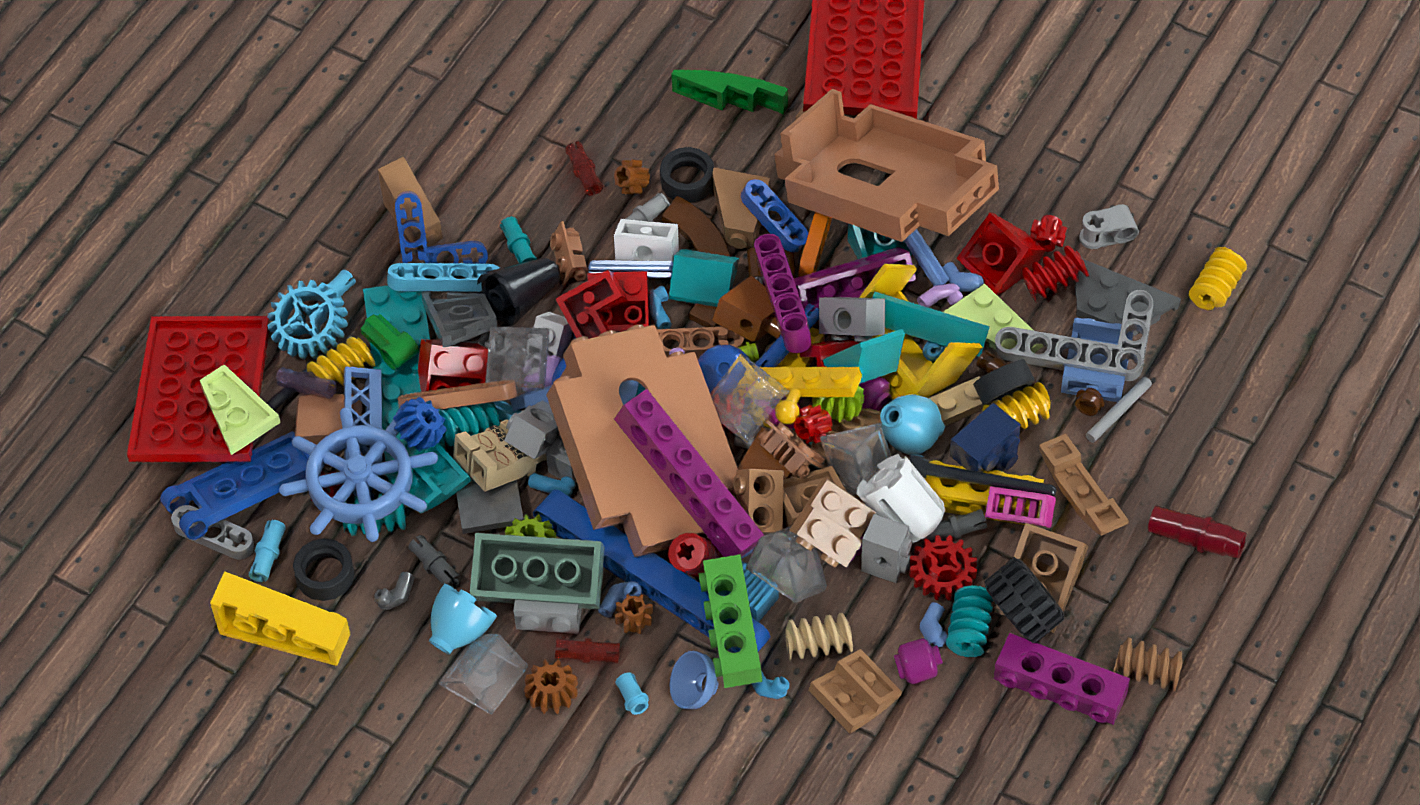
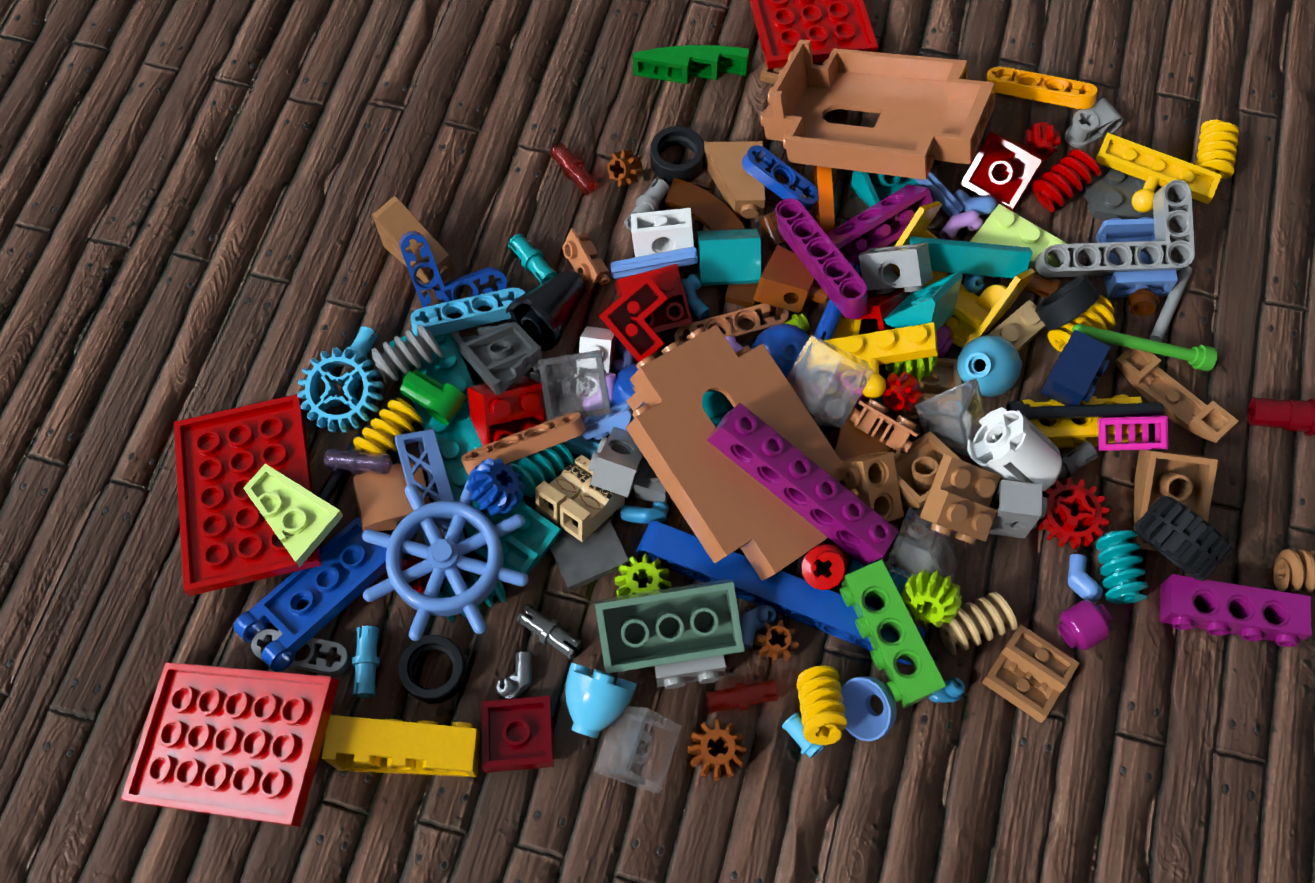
camera: 15 degrees left, 10 degrees up
none -> plate [121,662,339,827]
none -> light grey piece [371,324,444,386]
none -> dark red plate [481,696,554,773]
none -> yellow piece [796,665,847,745]
none -> lime gear [901,568,962,628]
none -> light orange beam [986,67,1098,109]
none -> bright green piece [1072,324,1217,372]
none -> yellow plate [1095,133,1222,213]

